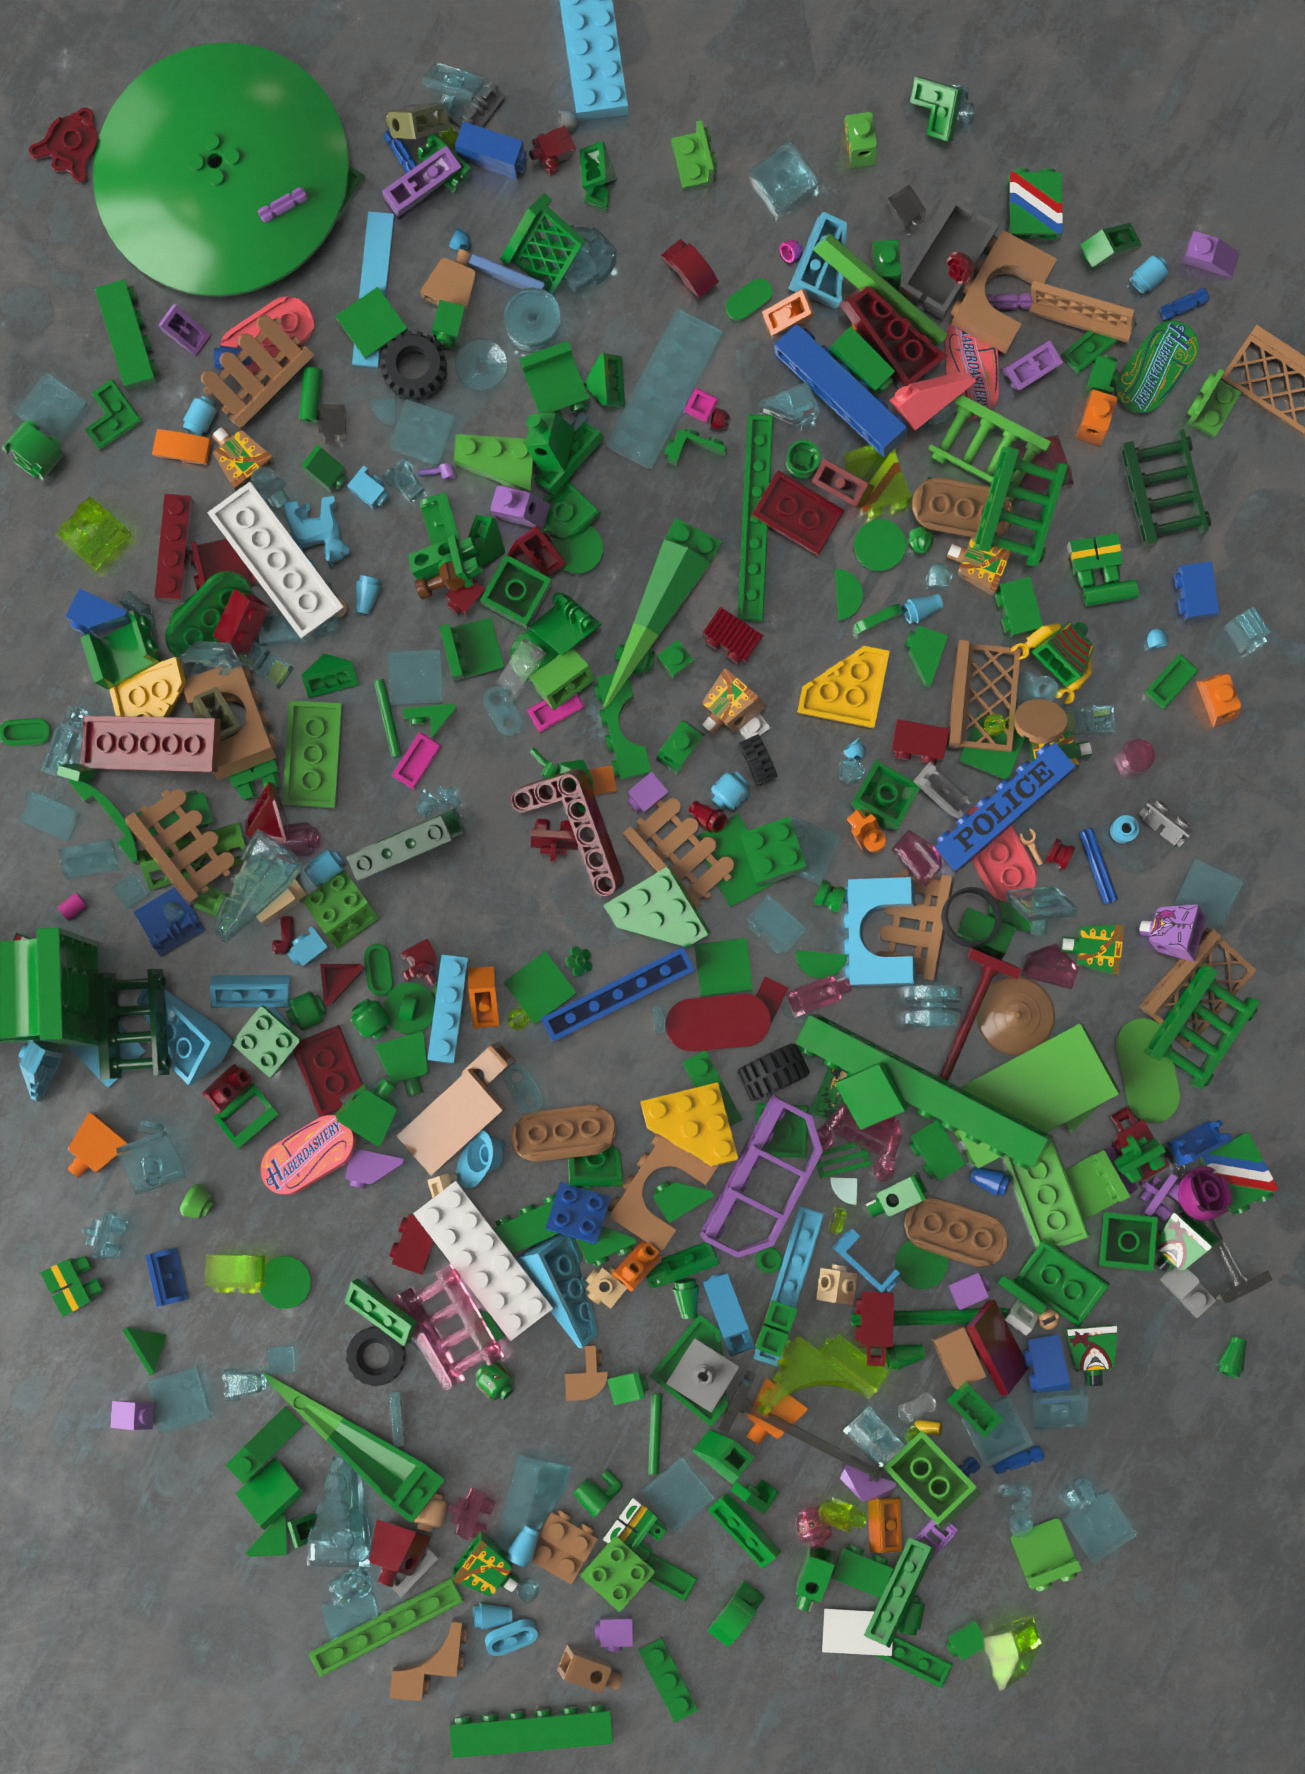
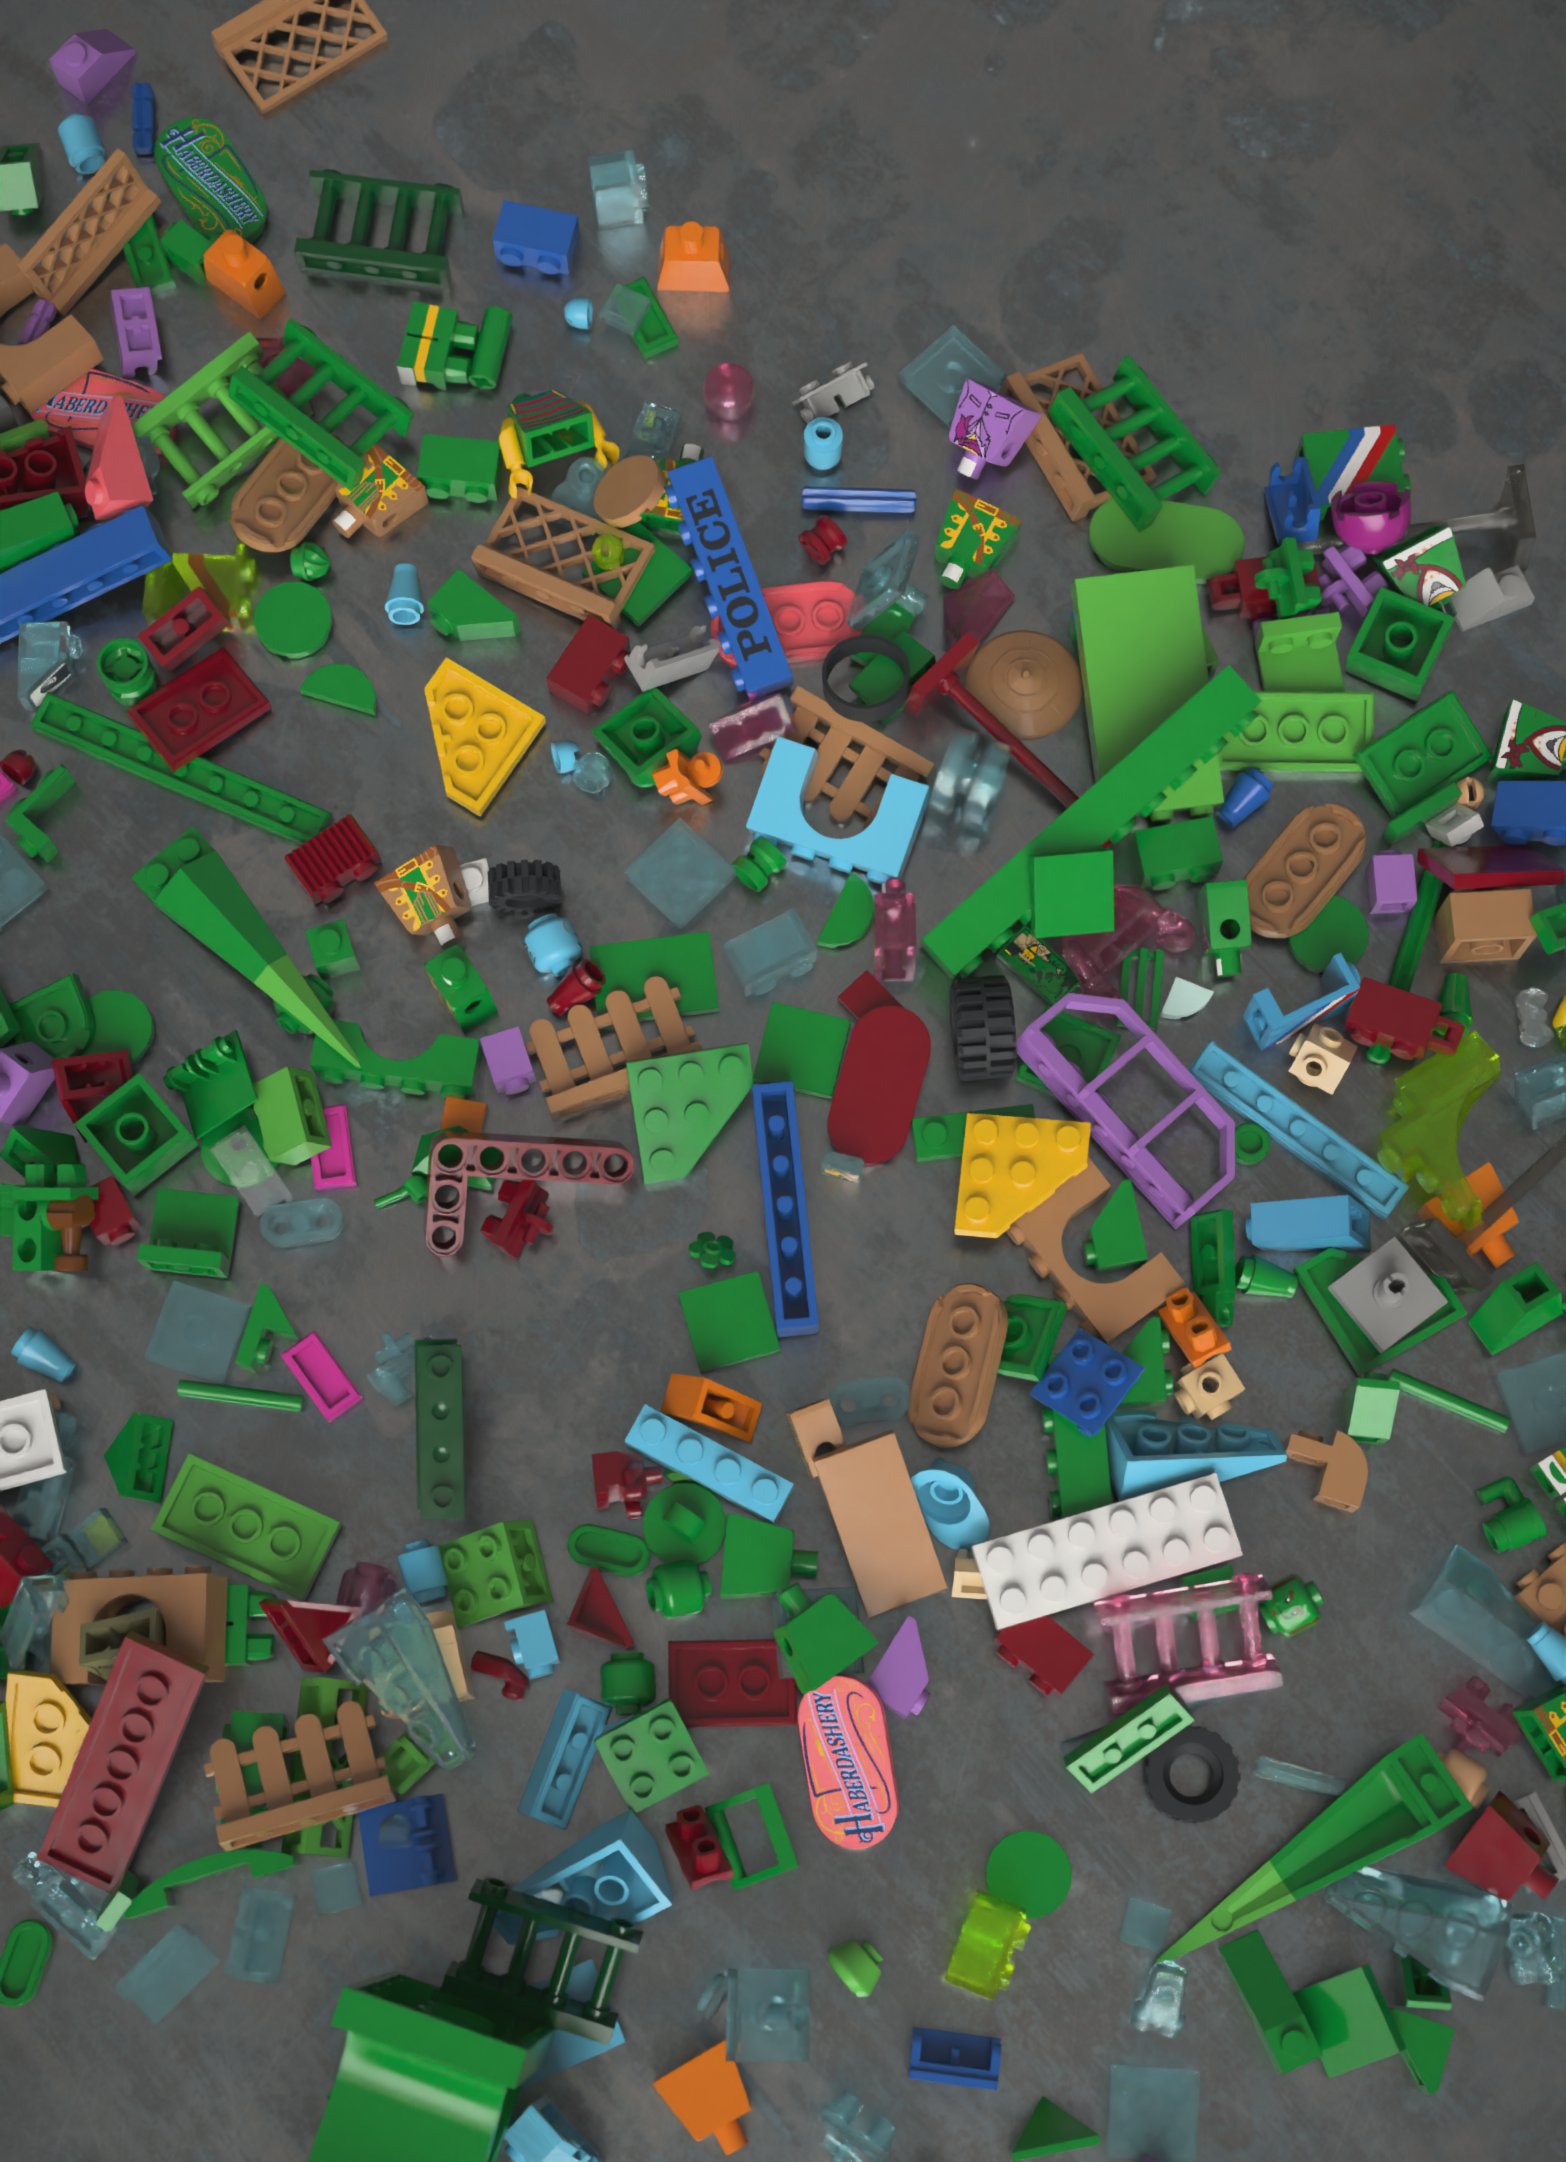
camera: 70 degrees left, 10 degrees down
dark pink hinge [57,893,88,921] -> none
clear neon green hinge [507,1008,528,1030] -> none
green brick [740,816,808,887] -> none
green hips [755,1300,798,1358] -> none
clear neon green tile [828,1206,847,1234] -> none
green tile [854,603,904,635] -> none
clear light blue plate [925,562,952,587] -> none
light nougat hand [1020,829,1043,866] -> none
bright green bracket [1187,368,1241,438] -> none
none -> clear light blue tile [599,283,651,336]

